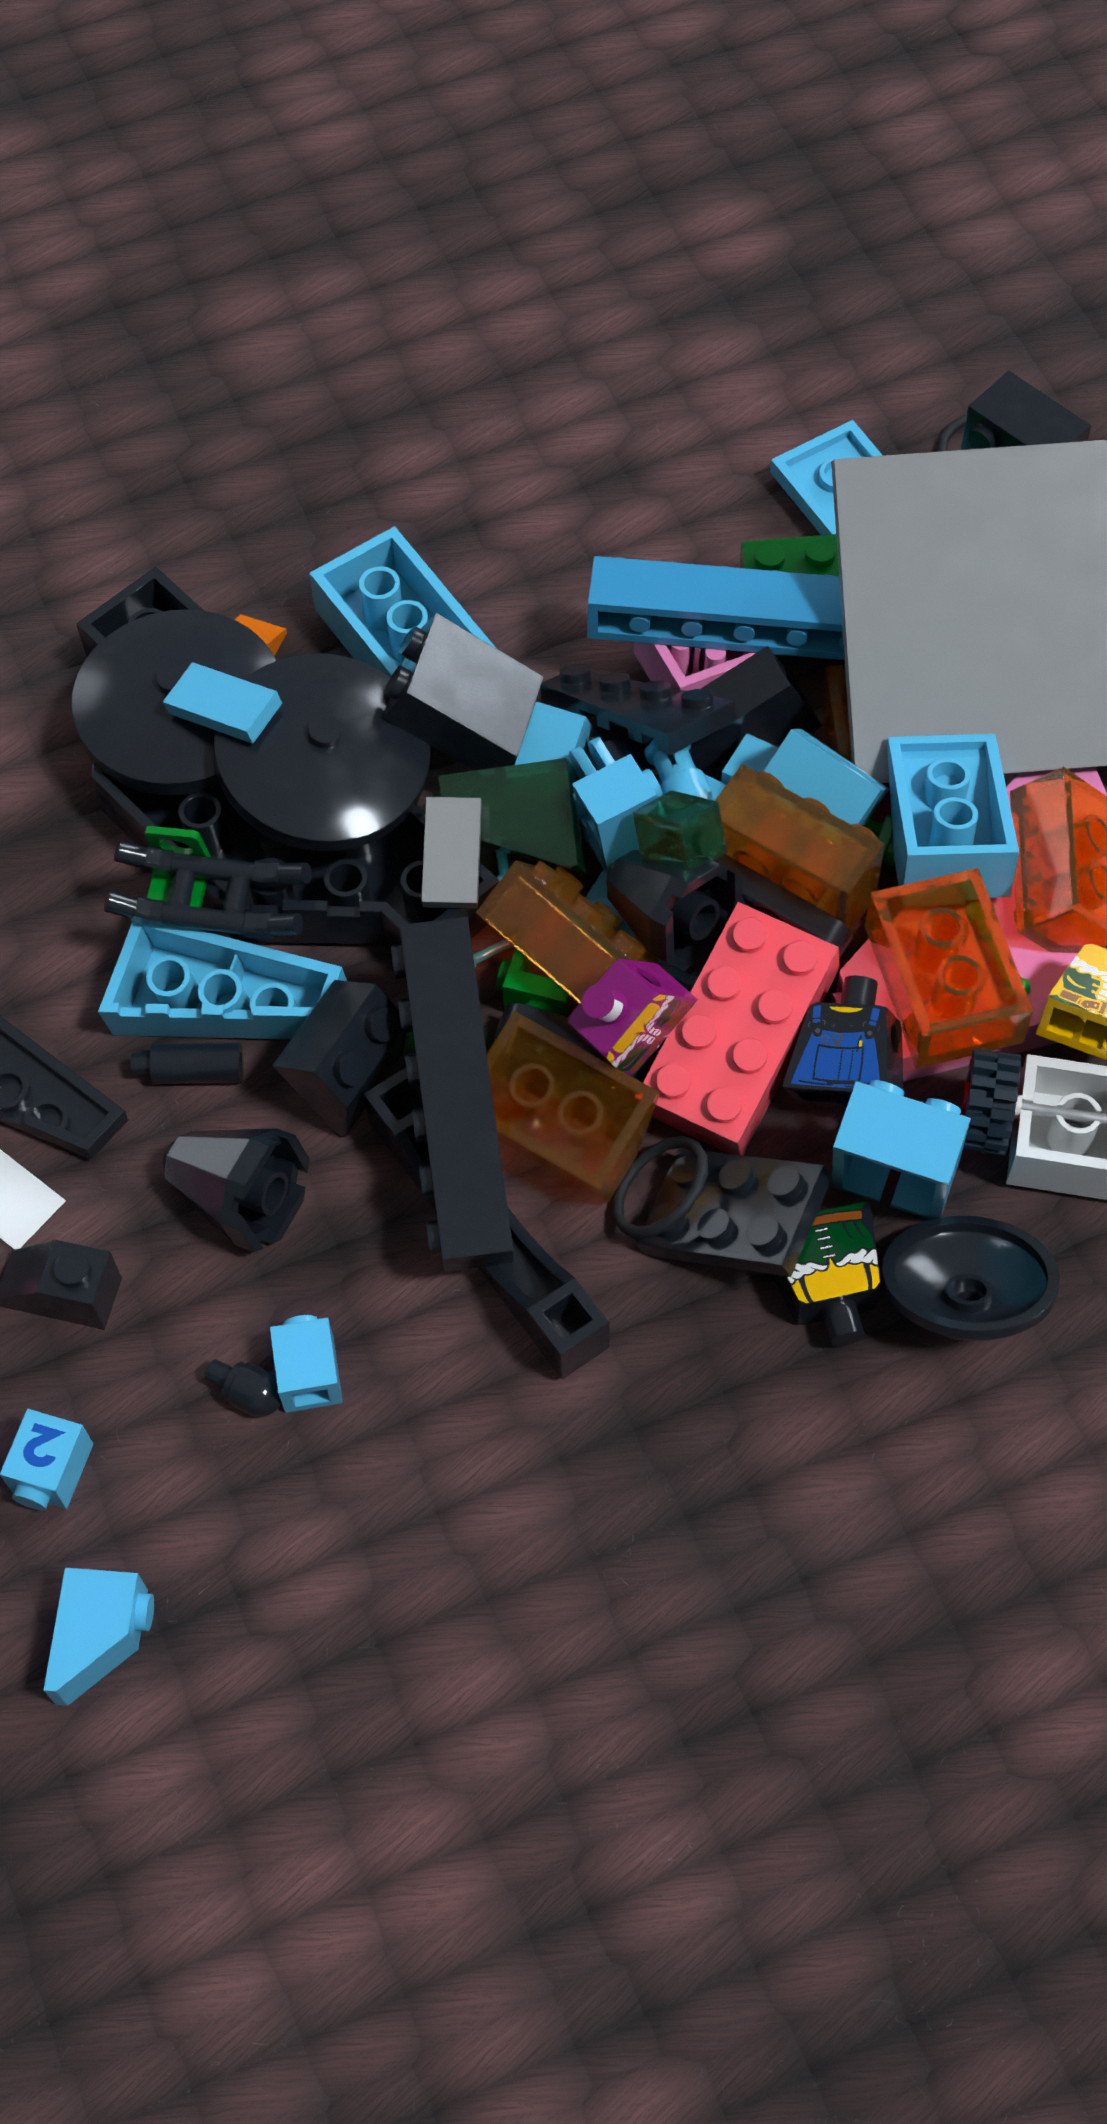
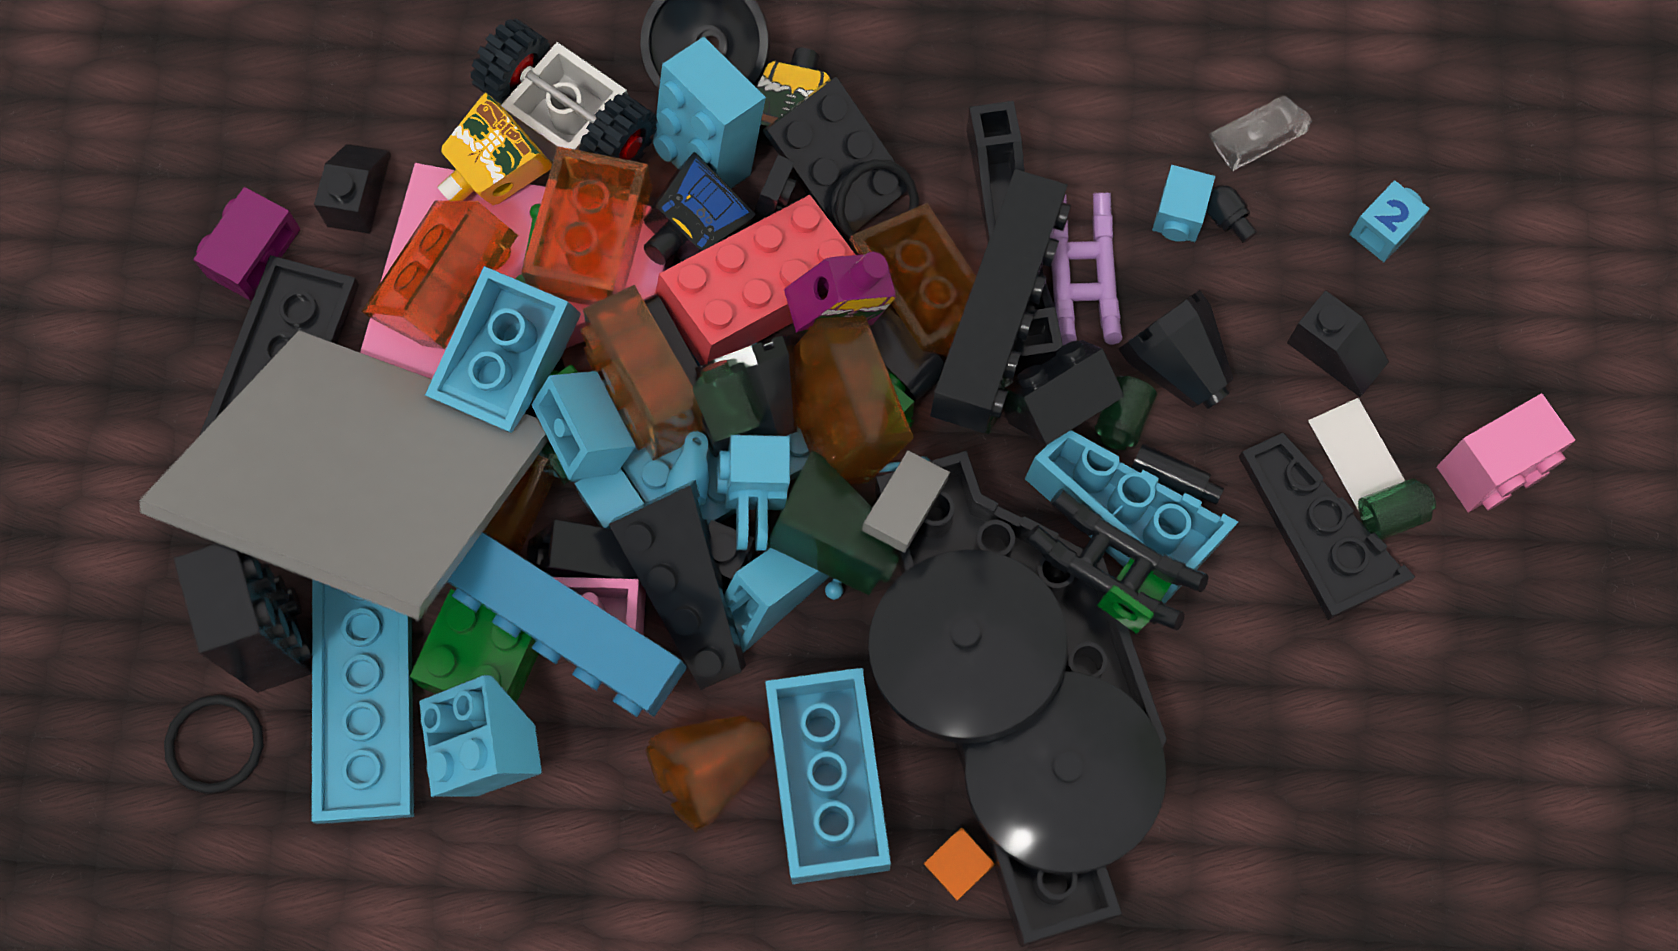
camera: 155 degrees left, 10 degrees up
medium azure slope [43,1567,154,1706] -> none
medium azure tile [163,662,282,744] -> none
brick [383,613,543,780] -> none
none -> medium azure slope [419,675,542,797]
none -> clear orange cone [645,715,771,833]
none -> black plate [749,155,797,226]
none -> lavender piece [1052,193,1122,345]
none -> clear green brick [1094,376,1157,450]
none -> clear slope [1209,96,1312,171]

